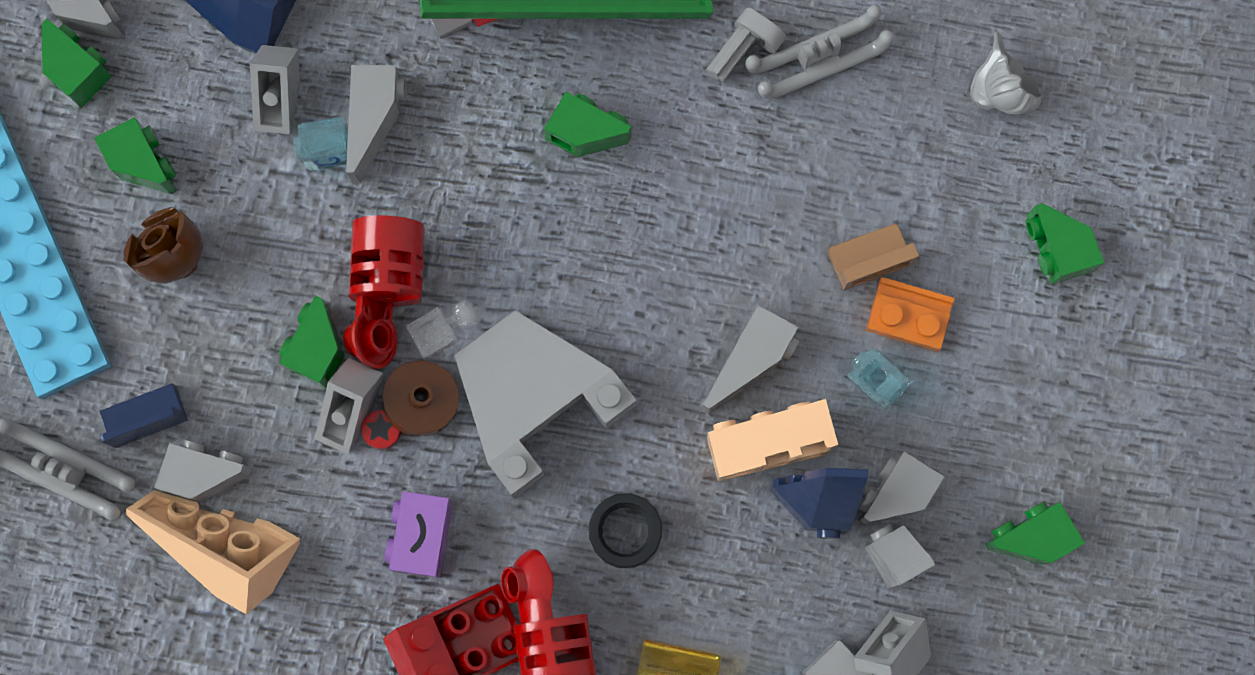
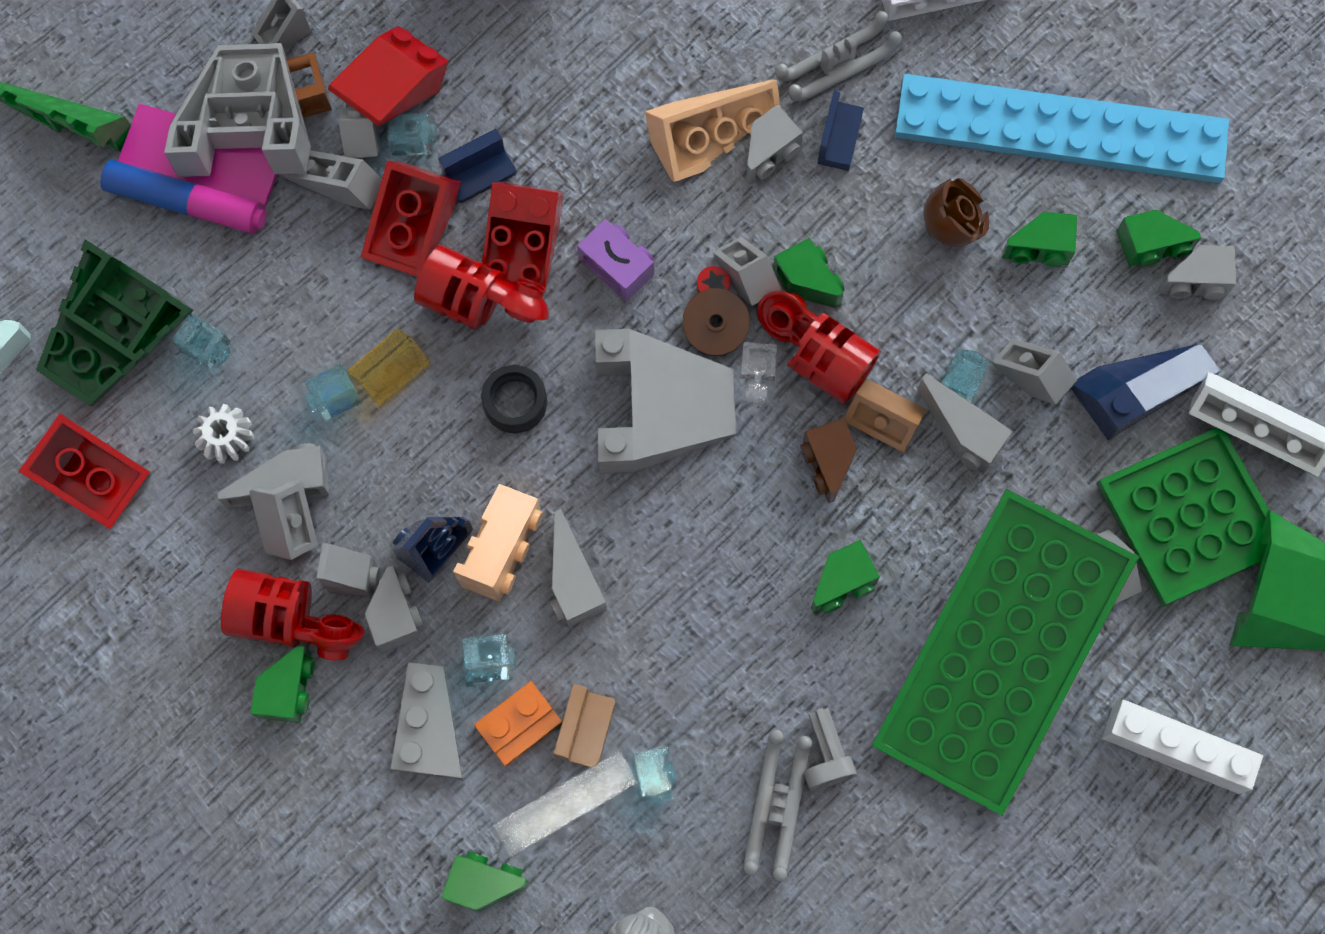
camera: 125 degrees right, 5 degrees down
none -> red cylinder [221,569,365,661]
none -> light grey wing [391,662,464,780]
none -> clear plate [493,751,638,858]
none -> clear light blue brick [633,746,677,805]
none -> reddish brown slope [800,418,857,503]
none -> medium nougat panel [844,379,927,453]

